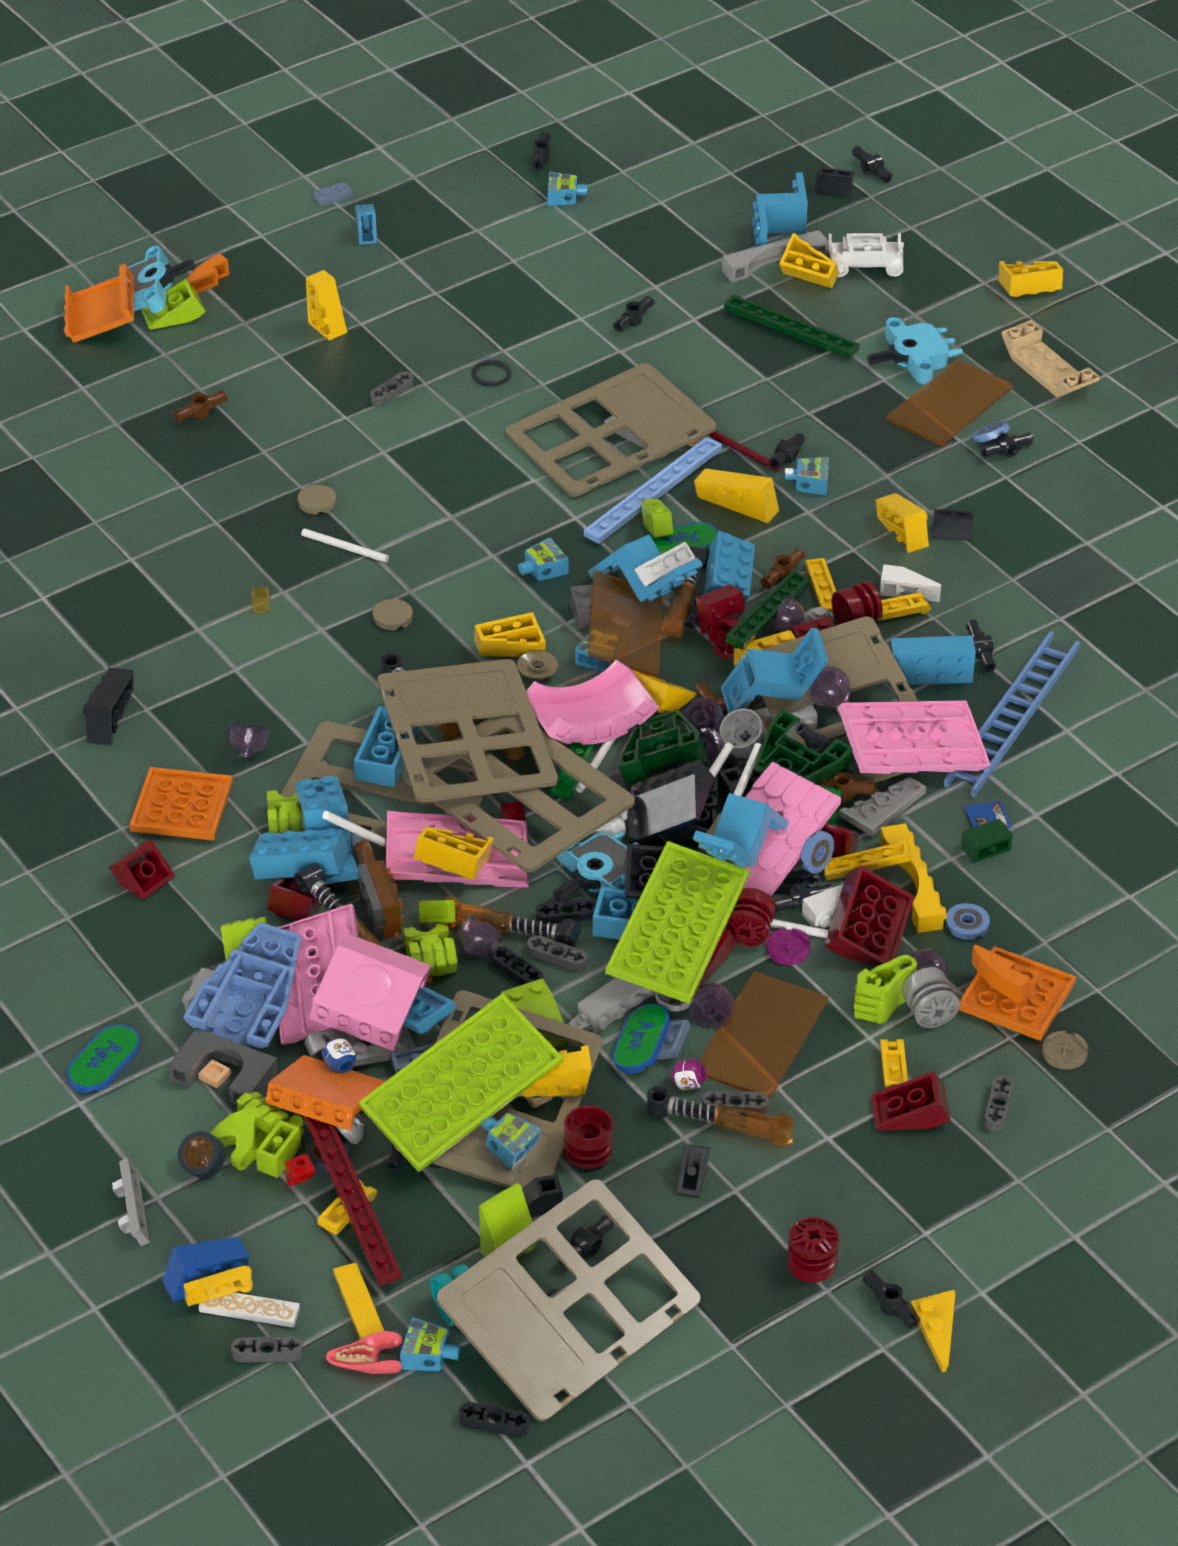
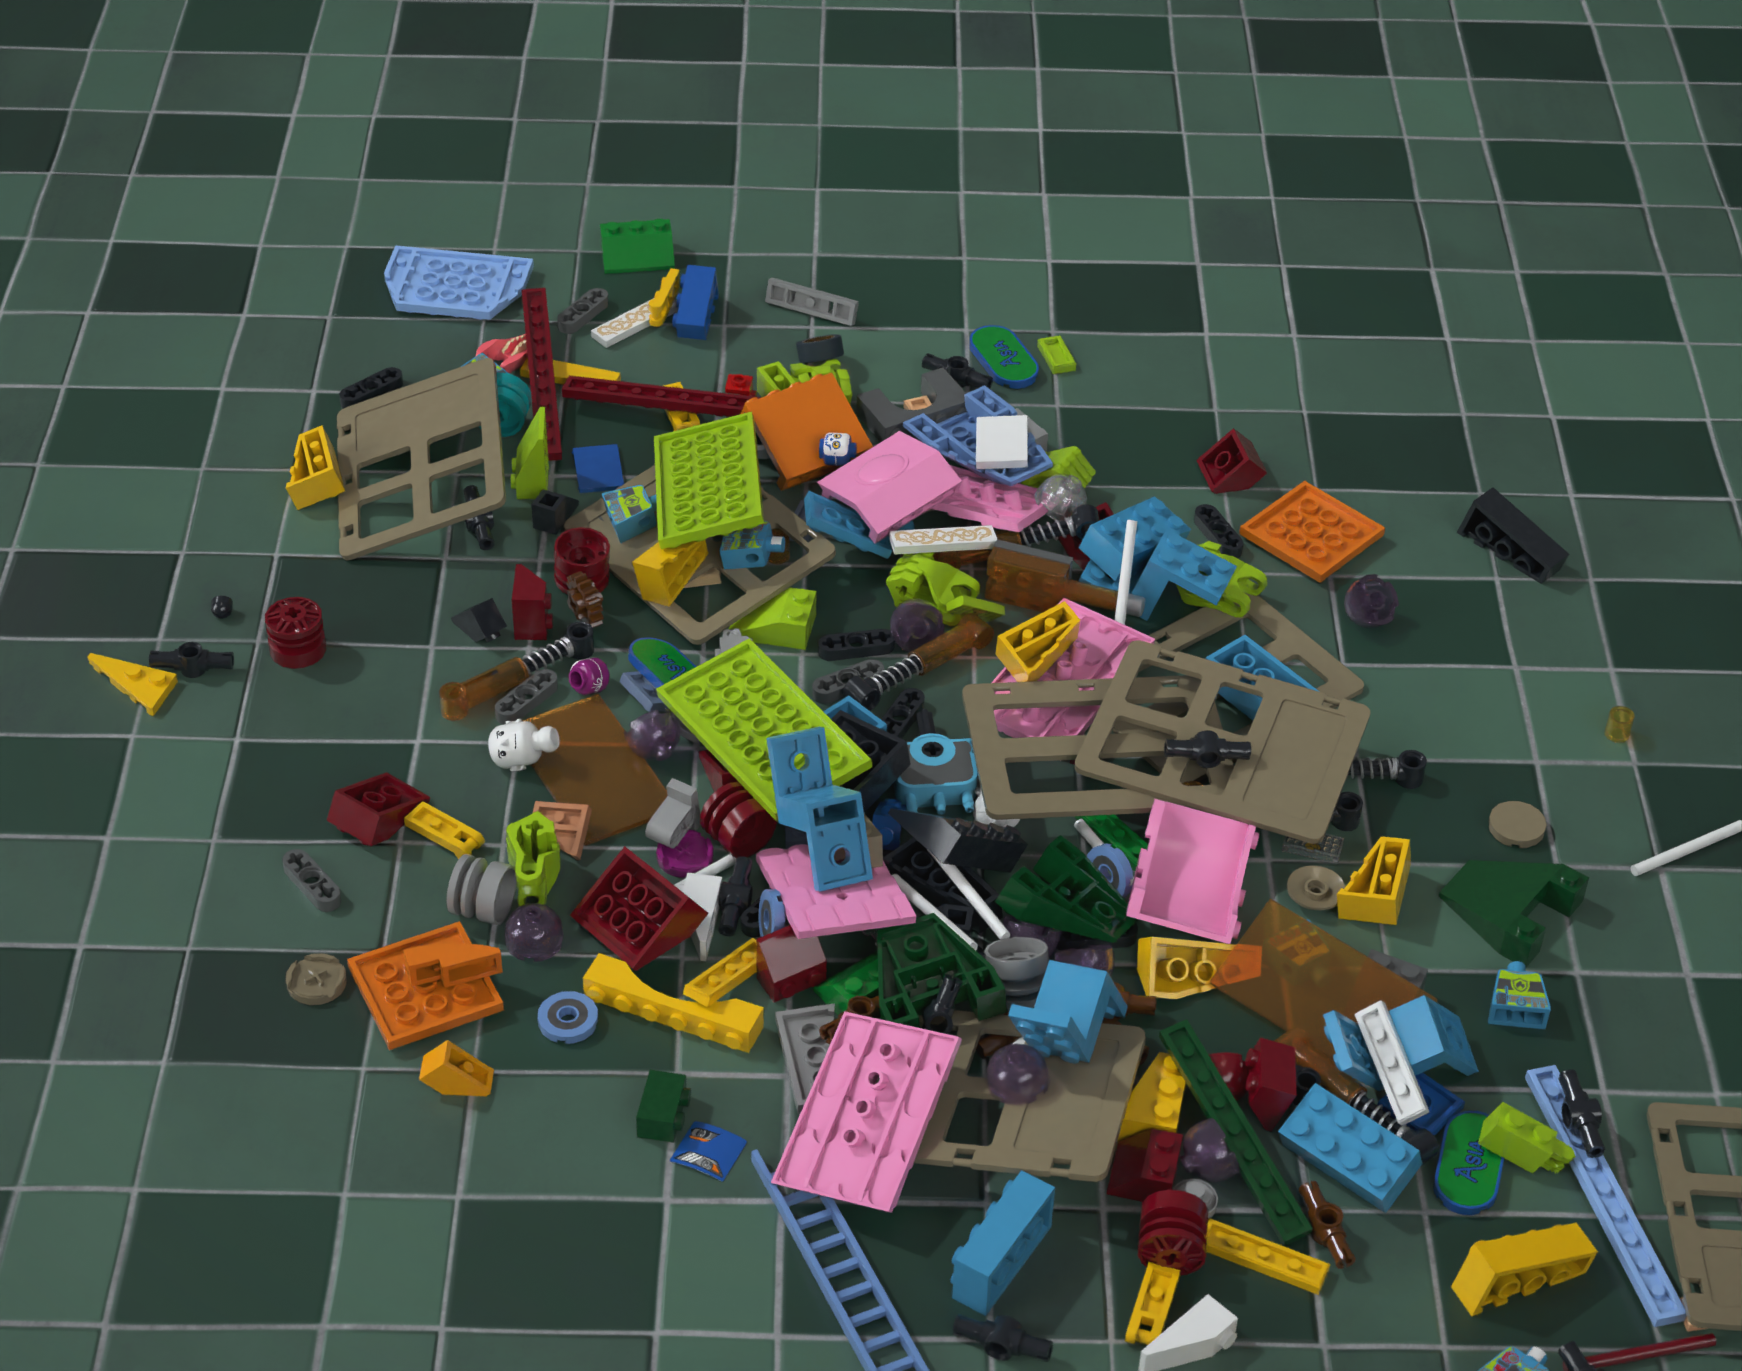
camera: 125 degrees right, 0 degrees up
none -> black hinge [211,596,233,619]
none -> yellow wedge [286,425,345,510]
none -> light blue plate [384,245,534,320]
none -> light orange slope [419,1040,494,1096]
none -> white piece [488,719,560,771]
none -> dark red slope [511,564,553,640]
none -> dark red plate [522,287,562,461]
none -> nougat wing [532,801,592,860]
none -> reddish brown gear [566,571,604,628]
none -> blue piece [572,444,625,493]
none -> green slope [600,219,675,274]
none -> light grey tile [645,778,700,849]
none -> white tile [889,525,997,555]
none -> black pin [922,353,993,389]
none -> white tile [976,415,1028,469]
none -> clear cylinder [1034,474,1088,522]
none -> lime tile [1037,335,1076,374]
none -> medium blue tile [1087,843,1133,898]
none -> black pin [1164,730,1251,768]
none -> black beam [1194,504,1243,559]
none -> dark green wedge [1439,860,1589,967]
none -> black pin [1558,1069,1606,1158]

